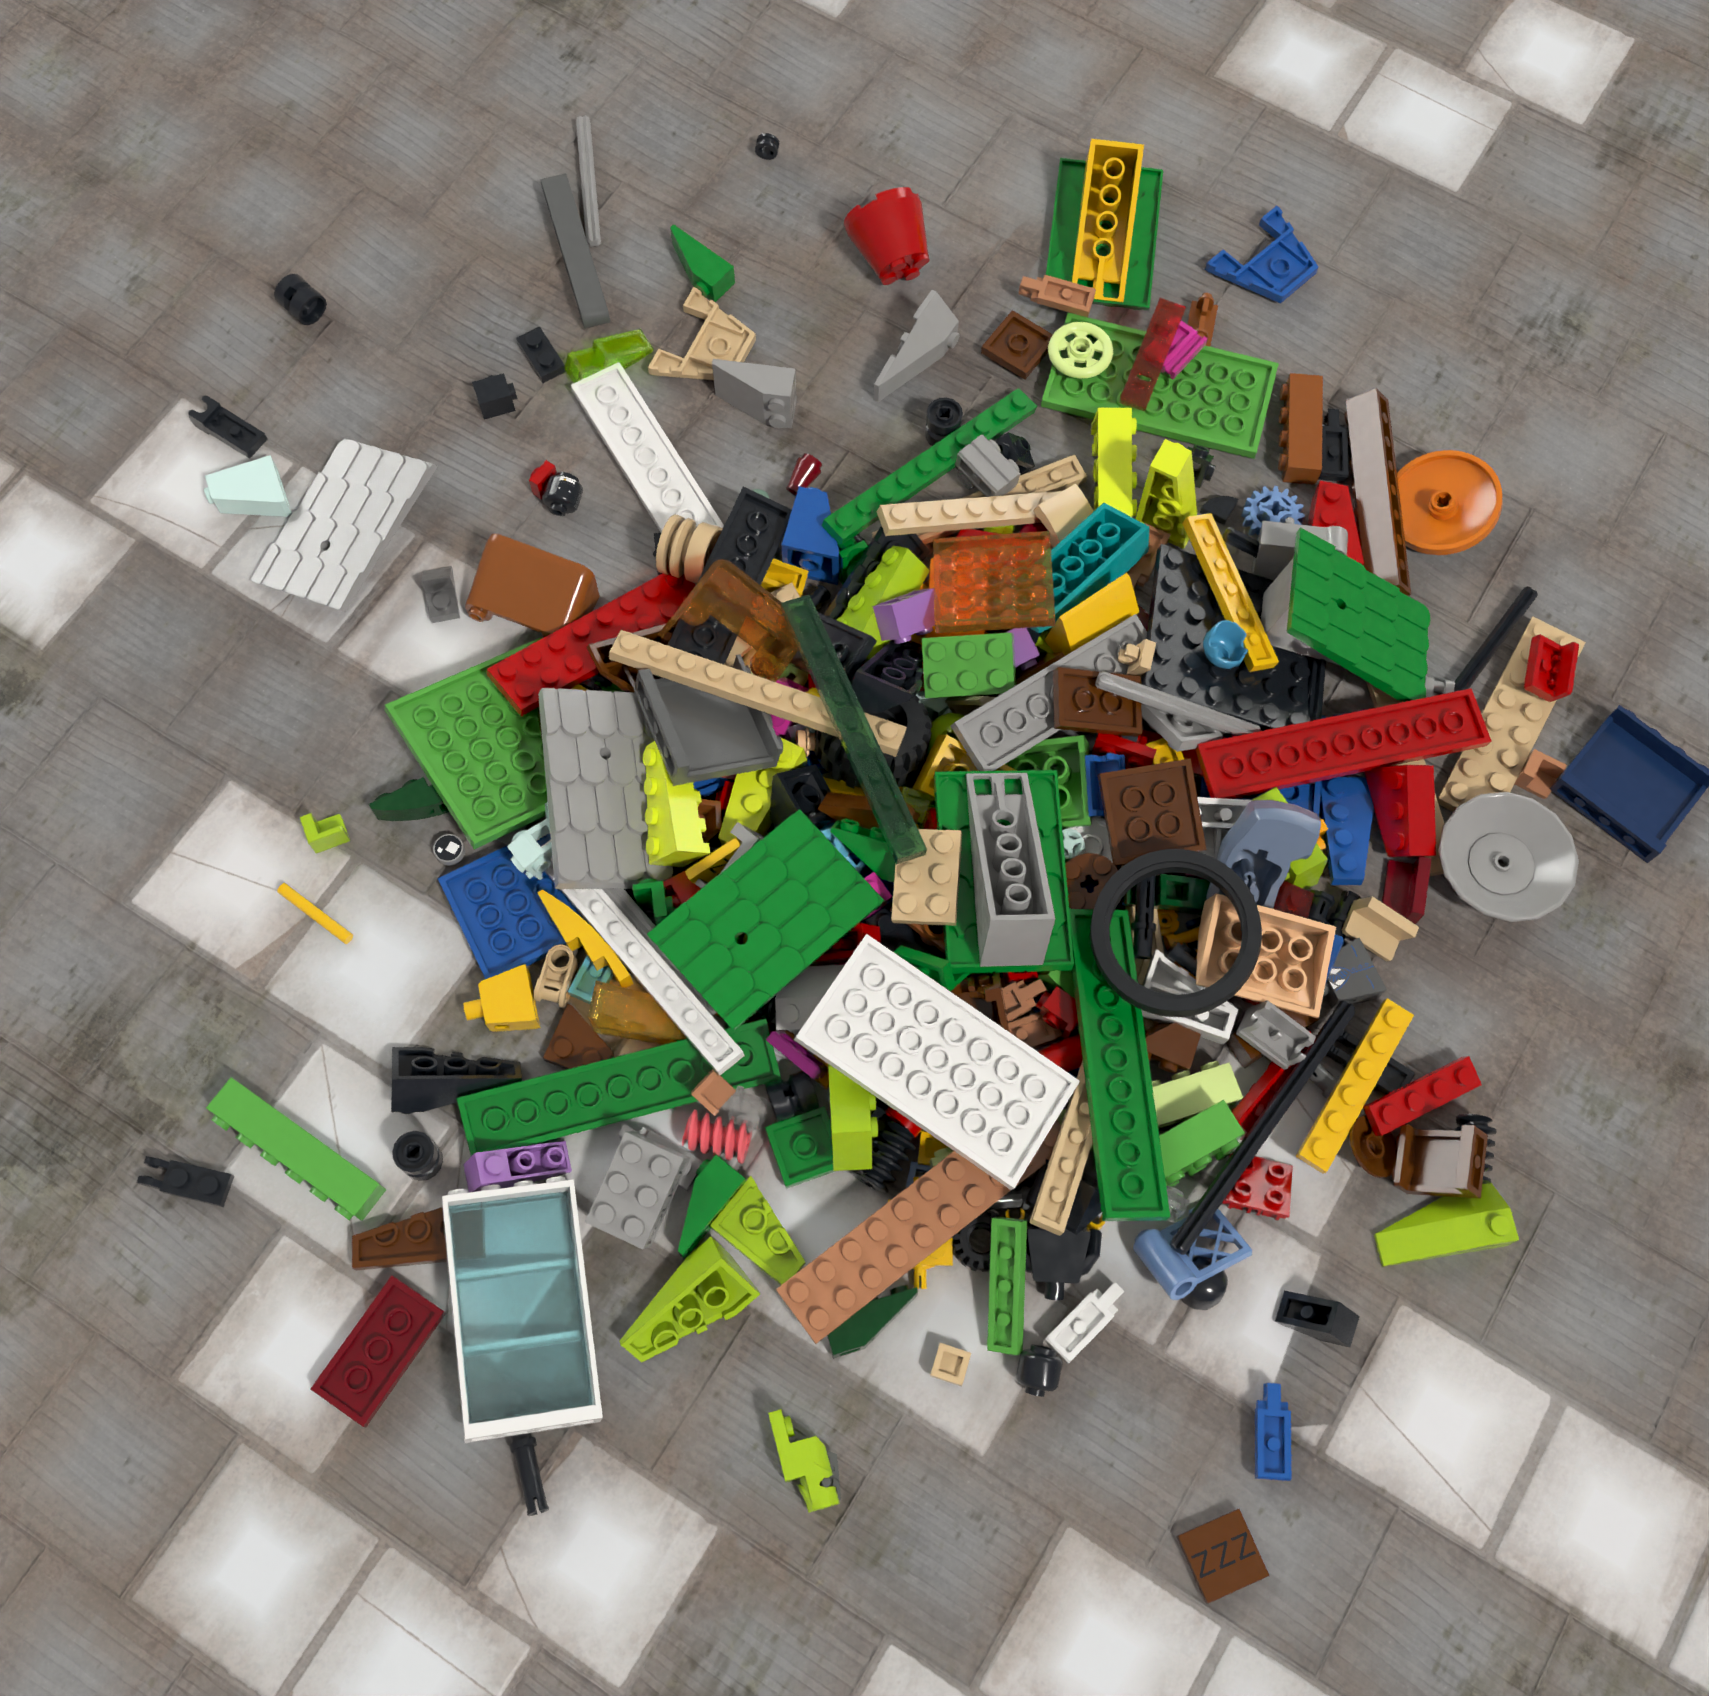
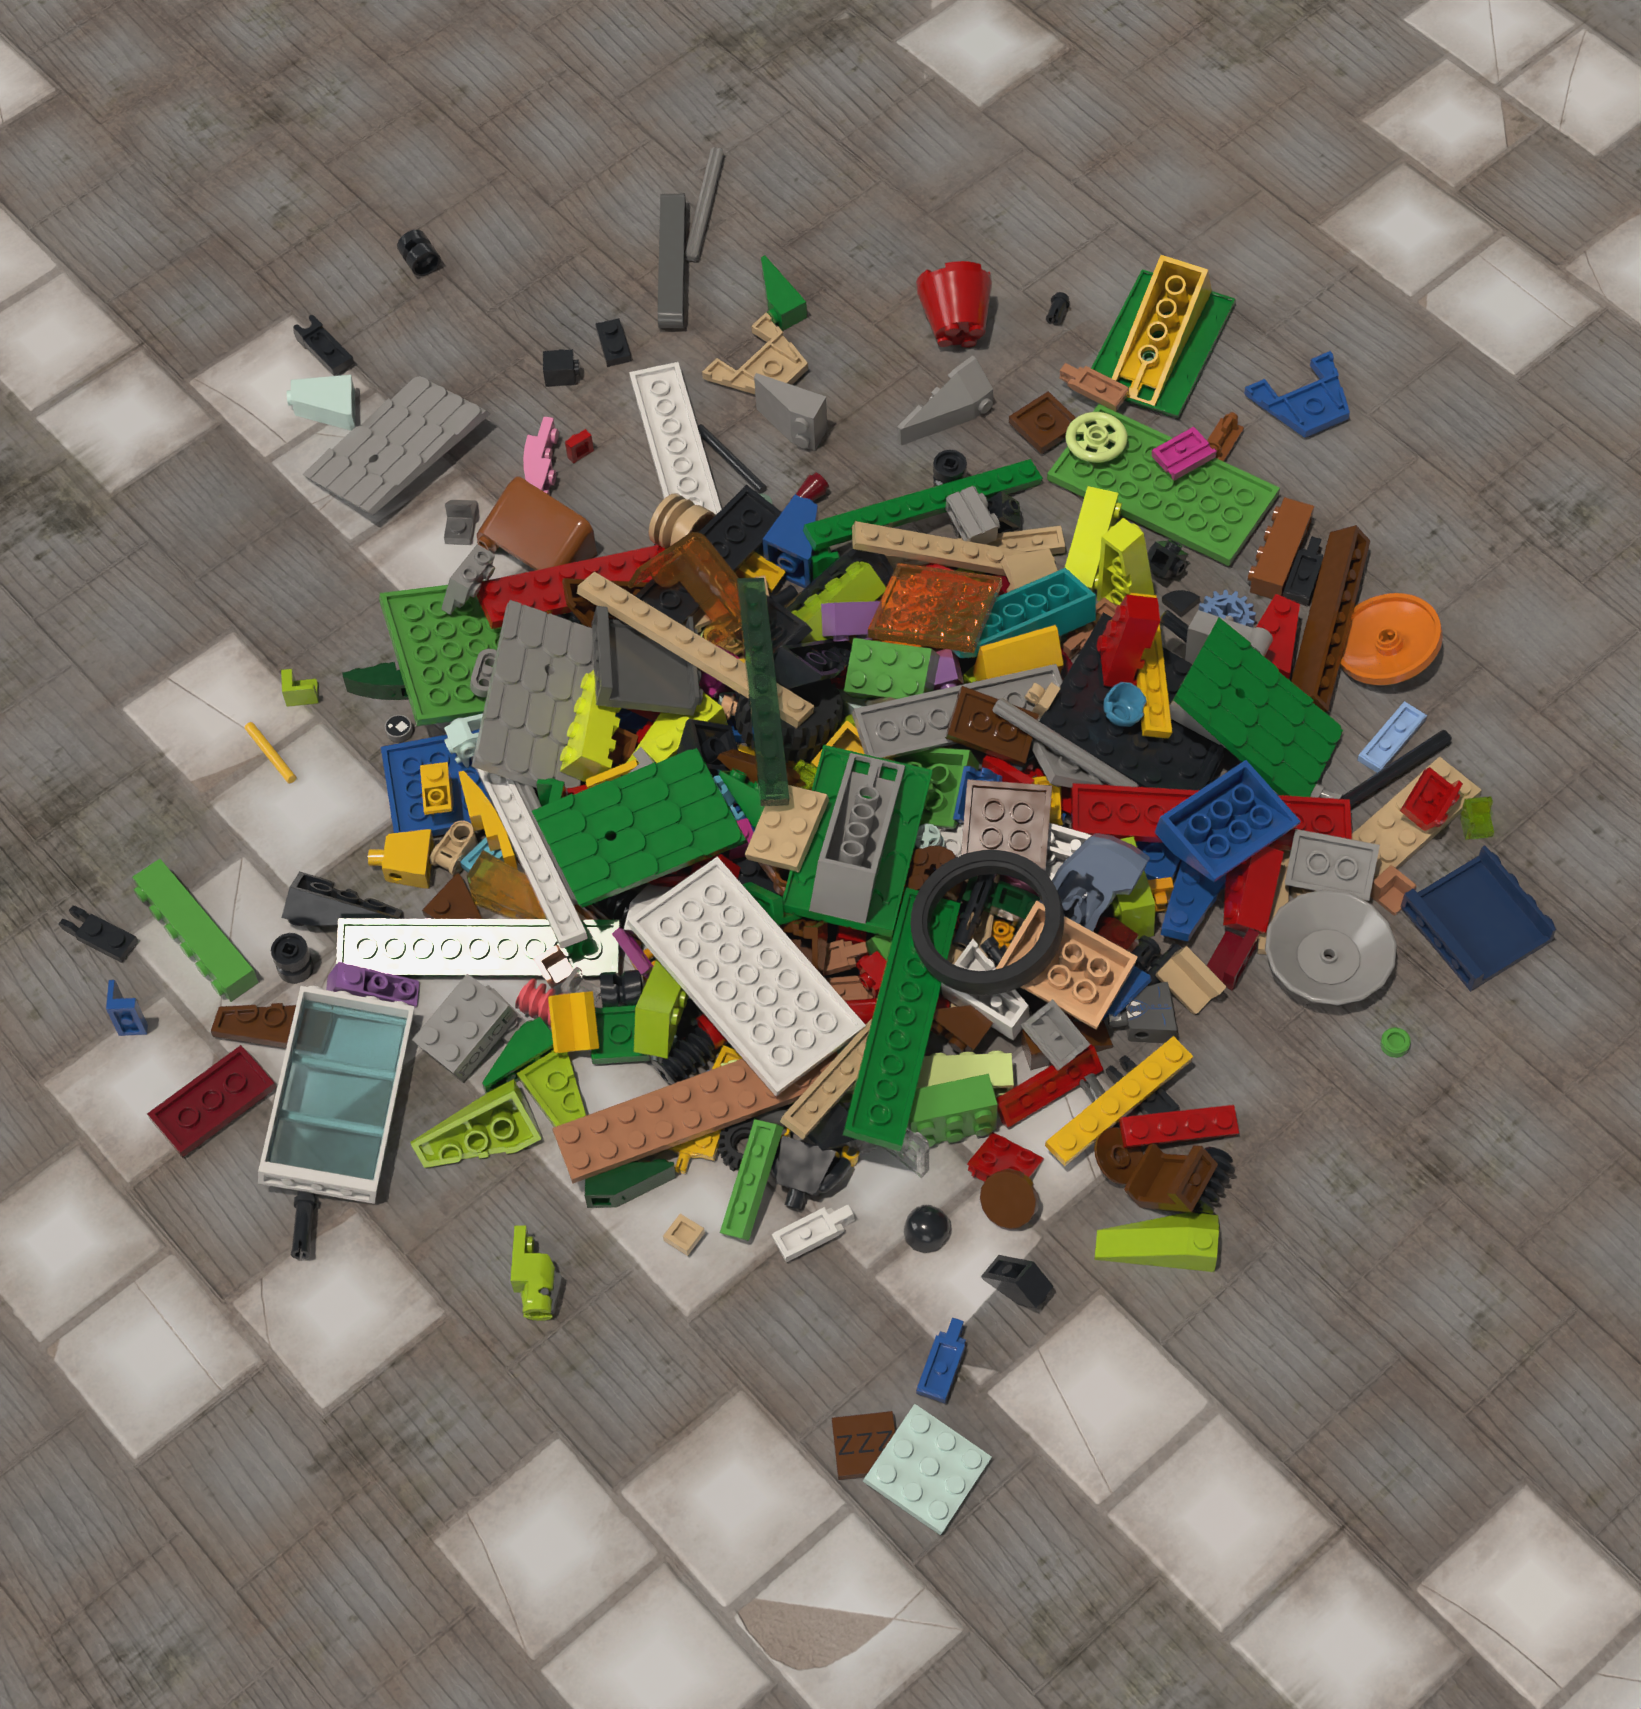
camera: 20 degrees right, 10 degrees down
black head [543,472,583,516] -> none
clear neon green slope [564,329,654,383] -> none
black bush [755,133,780,160] -> none
black head [1016,1344,1063,1397] -> none
clear red hinge [1119,298,1186,412] -> none
medium blue piece [1133,1208,1252,1300] -> none
black axle [1170,1001,1355,1255] -> none
none -> blue panel [106,980,148,1036]
none -> yellow slope [420,762,454,815]
none -> light grey plate [441,544,495,615]
none -> light grey plate [470,649,497,697]
none -> bright pink slope [523,417,559,495]
none -> yellow panel [548,991,599,1053]
none -> black bar [697,424,767,494]
none -> light aqua plate [863,1404,992,1535]
none -> reddish brown tile [980,1169,1039,1229]
none -> black pin [1046,292,1070,325]
none -> red wedge [1097,594,1160,687]
none -> blue slope [1155,760,1301,882]
none -> light grey plate [1285,829,1380,901]
none -> light blue tile [1357,701,1427,772]
none -> bright green tile [1380,1027,1411,1058]
none -> clear neon green panel [1460,796,1494,840]

